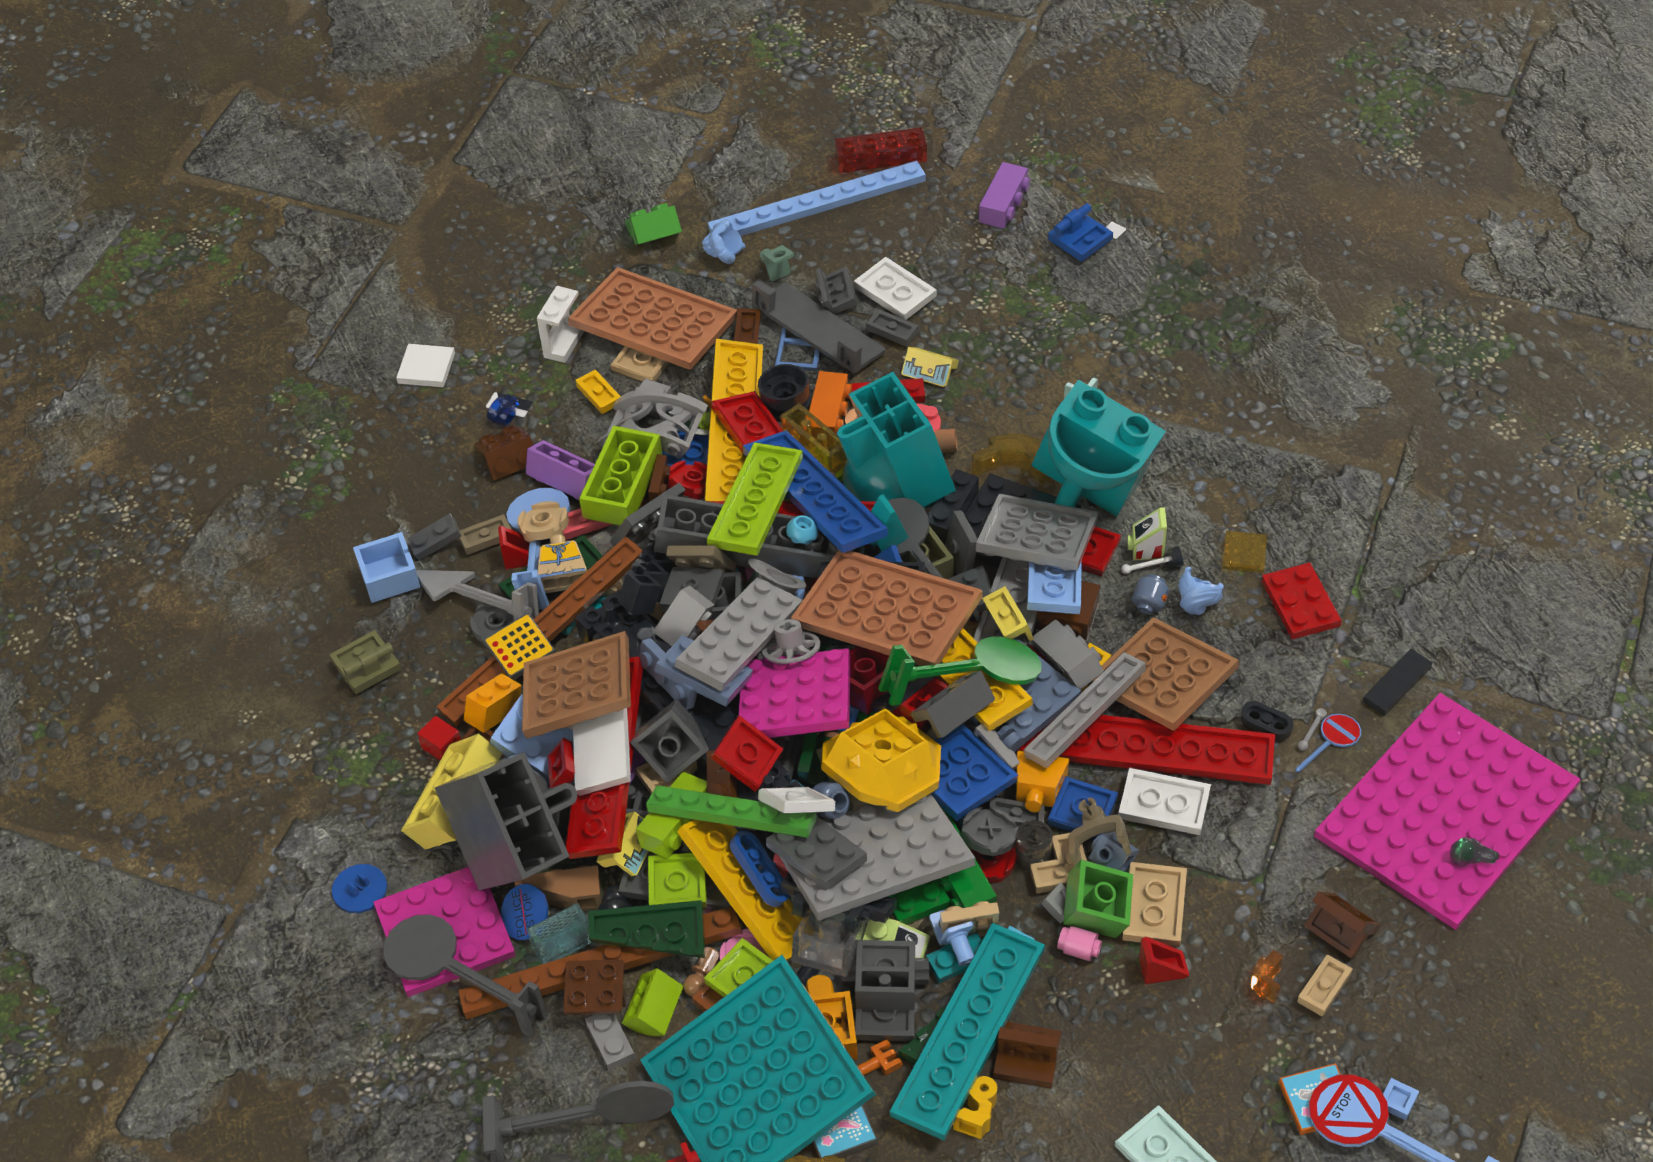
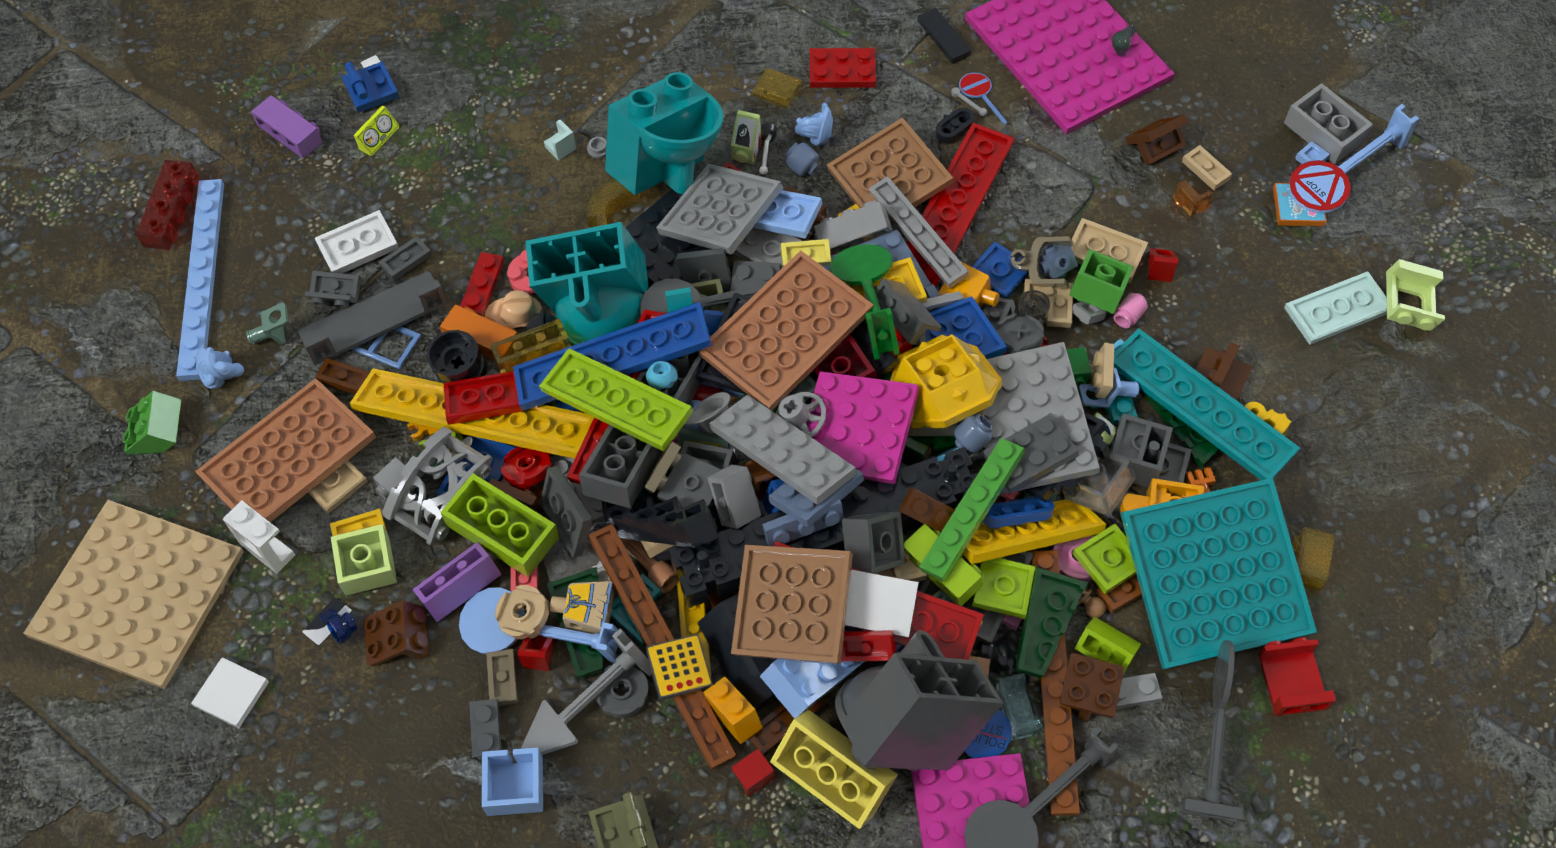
camera: 75 degrees left, 10 degrees up
red tile [710,715,783,792] -> none
white tile [758,787,836,813] -> none
panel [901,347,959,387] -> none
white plate [1118,768,1211,835] -> none
none -> tan plate [23,500,244,689]
none -> yellowish green brick [331,524,397,596]
none -> slope [354,105,399,156]
none -> light grey brick [1284,83,1373,165]

